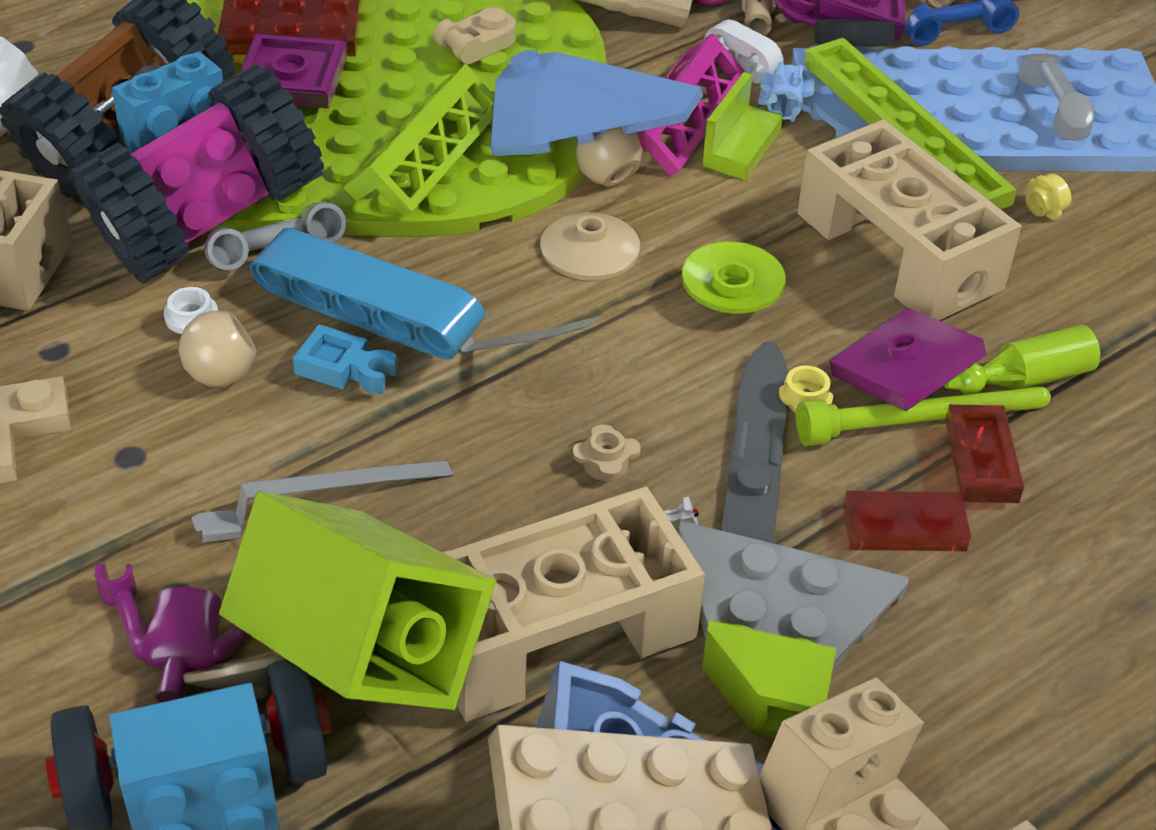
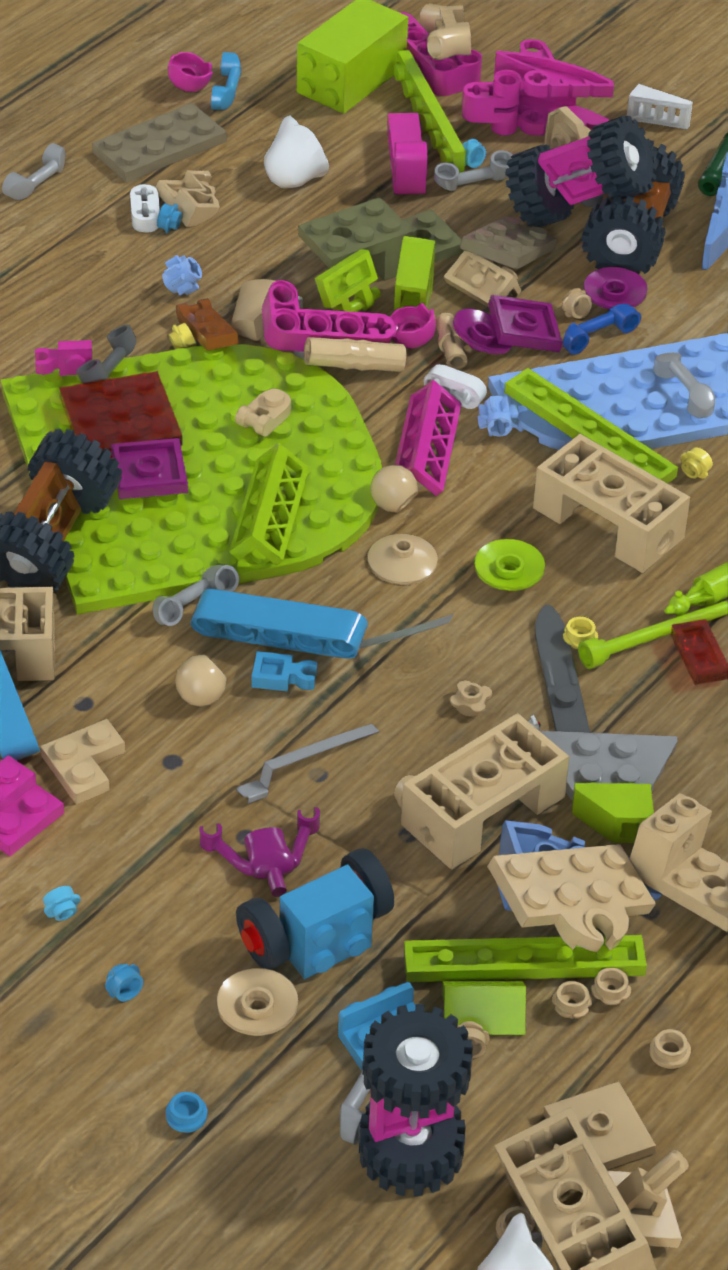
camera: 15 degrees left, 0 degrees up
black plate [70,64,324,284] -> none
dark azure plate [112,51,223,154] -> none
white plate [164,287,218,334] -> none
tan dish [183,651,286,699] -> none
lime brick [219,490,497,710] -> none
medium blue wedge [490,50,703,156] -> none
lime panel [702,72,783,181] -> none
black tyre [814,19,895,47] -> none
magenta plate [829,308,986,411] -> none
clear red plate [843,491,971,552] -> none

